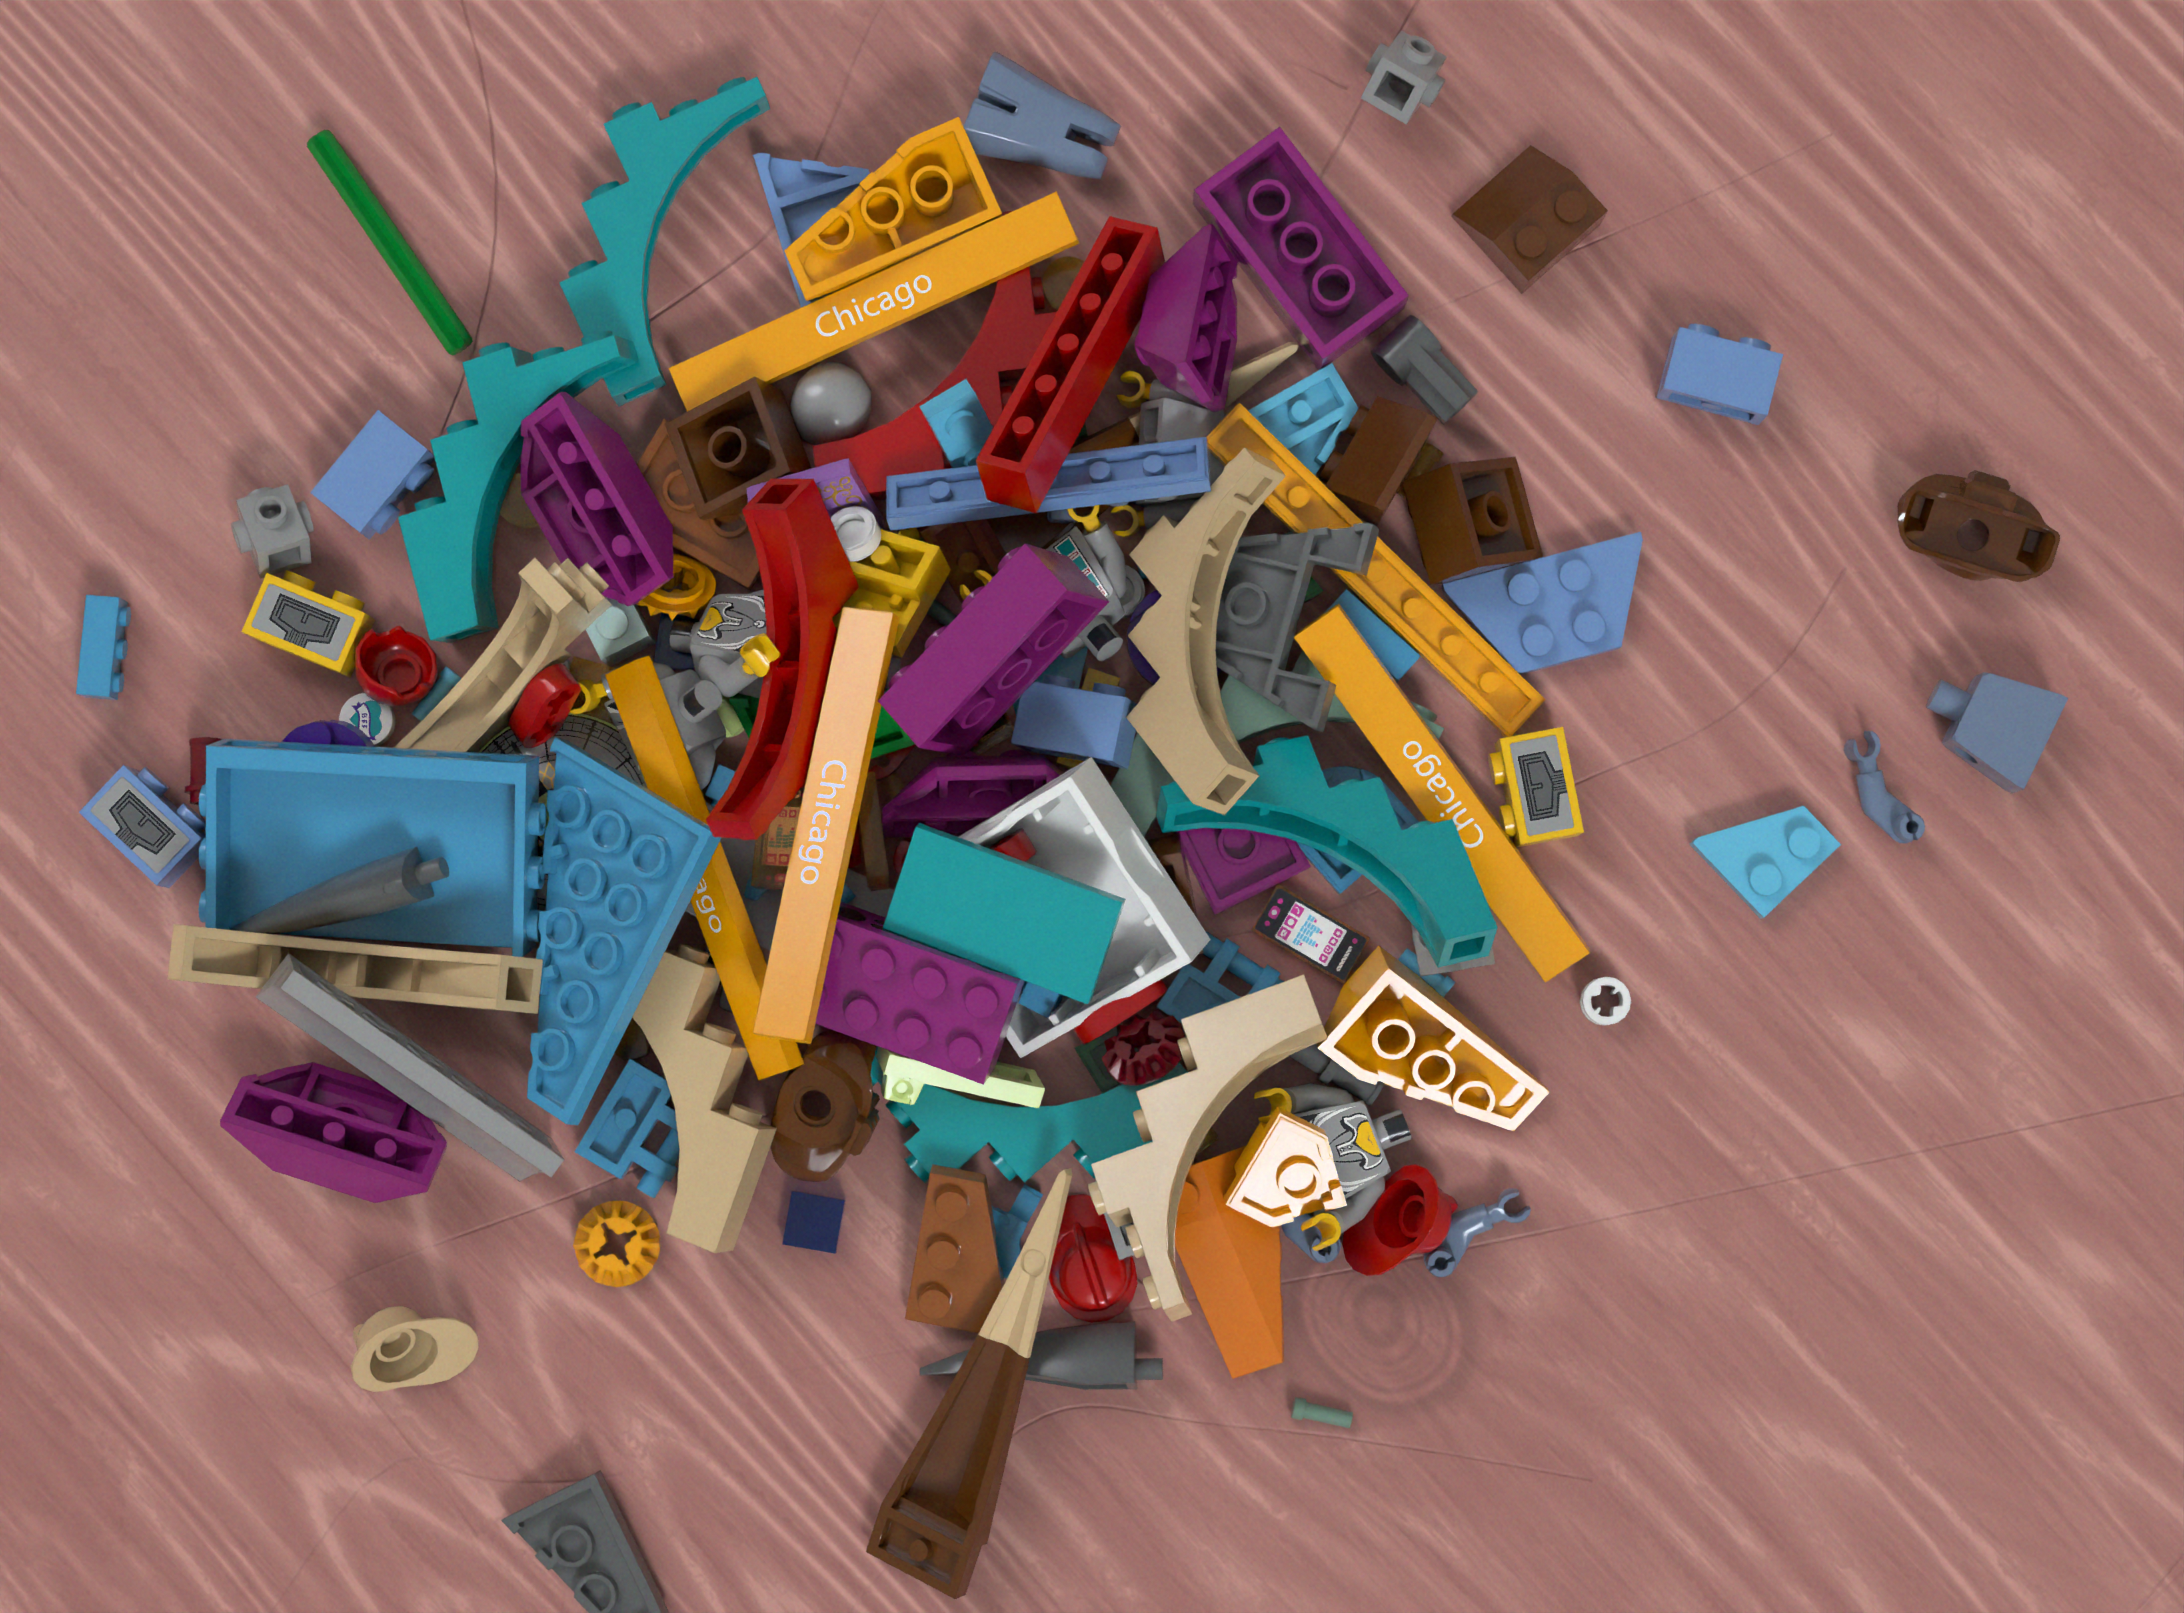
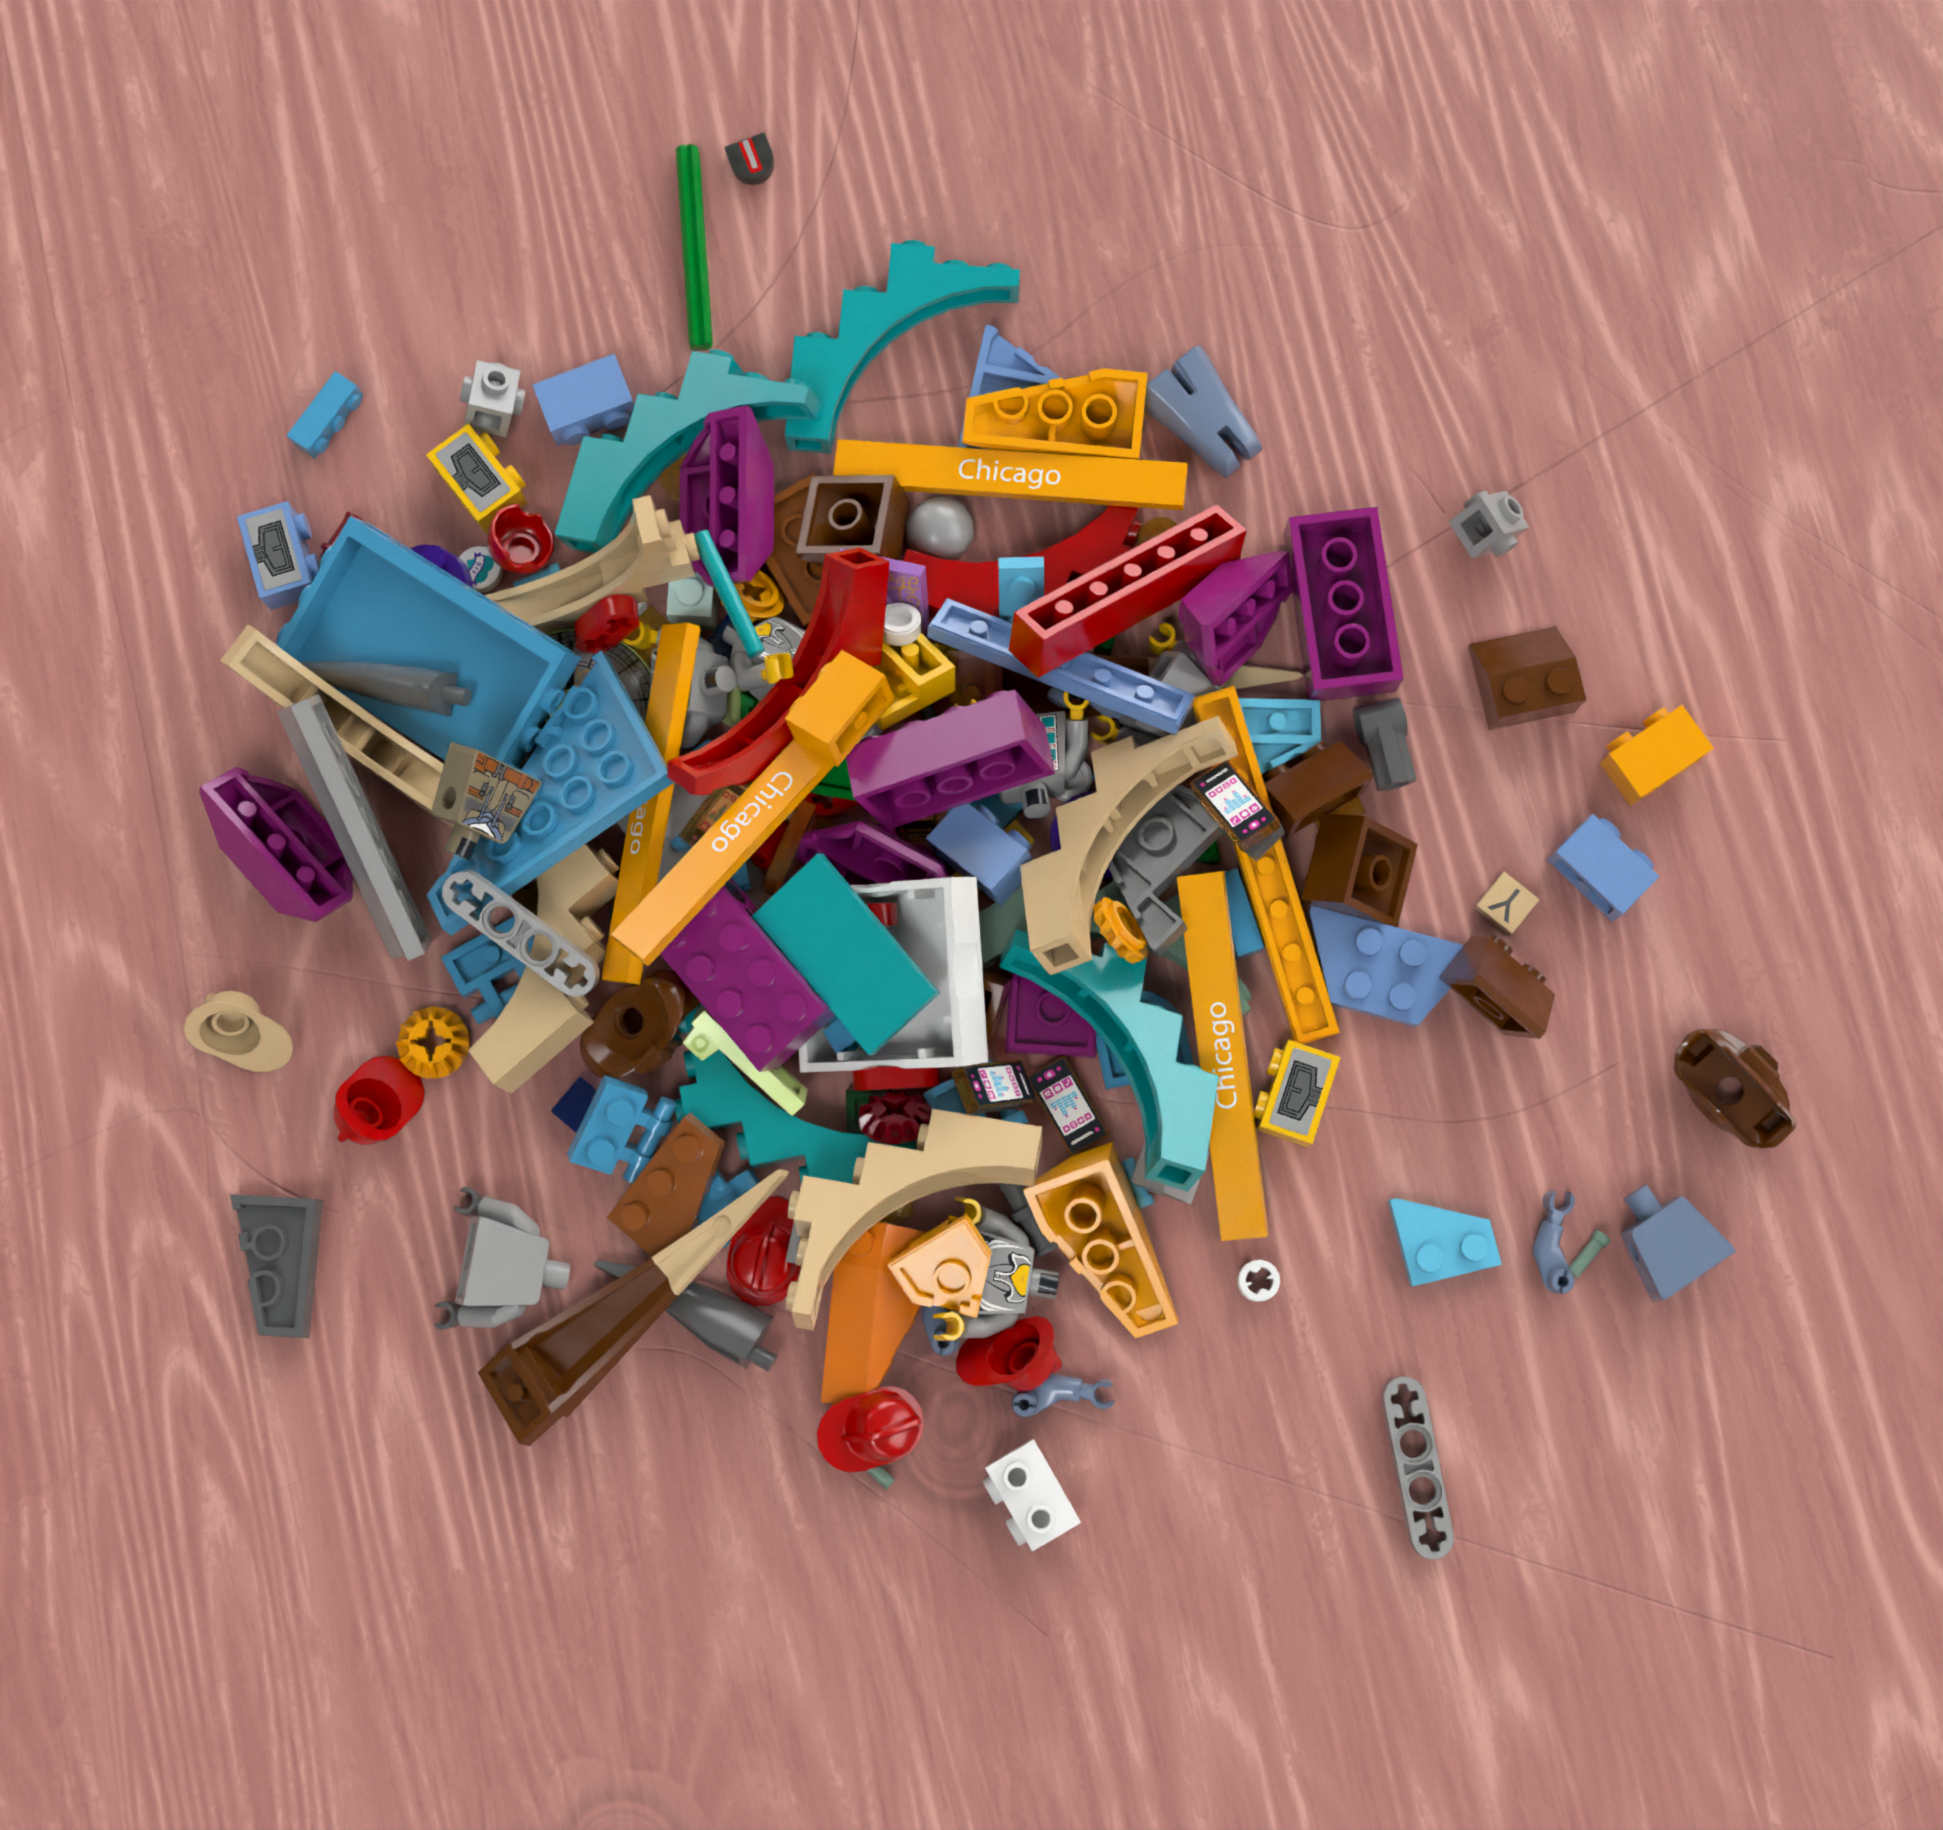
camera: 30 degrees right, 5 degrees down
none -> red piece [333,1056,424,1145]
none -> dark tan torso [432,742,542,861]
none -> light grey torso [434,1187,570,1330]
none -> light grey beam [442,870,600,997]
none -> dark azure plate [567,1075,677,1183]
none -> teal bar [694,530,765,658]
none -> pearl dark grey tile [724,132,774,185]
none -> light orange brick [785,650,894,767]
none -> red piece [816,1386,924,1473]
none -> tile [951,1059,1038,1115]
none -> white brick [982,1438,1081,1551]
none -> light orange gear [1093,897,1148,964]
none -> tile [1190,760,1280,852]
none -> light grey beam [1381,1376,1454,1559]
none -> reddish brown slope [1439,935,1555,1039]
none -> tan tile [1474,871,1540,936]
none -> sand green piece [1569,1229,1611,1279]
none -> light orange brick [1599,705,1714,807]

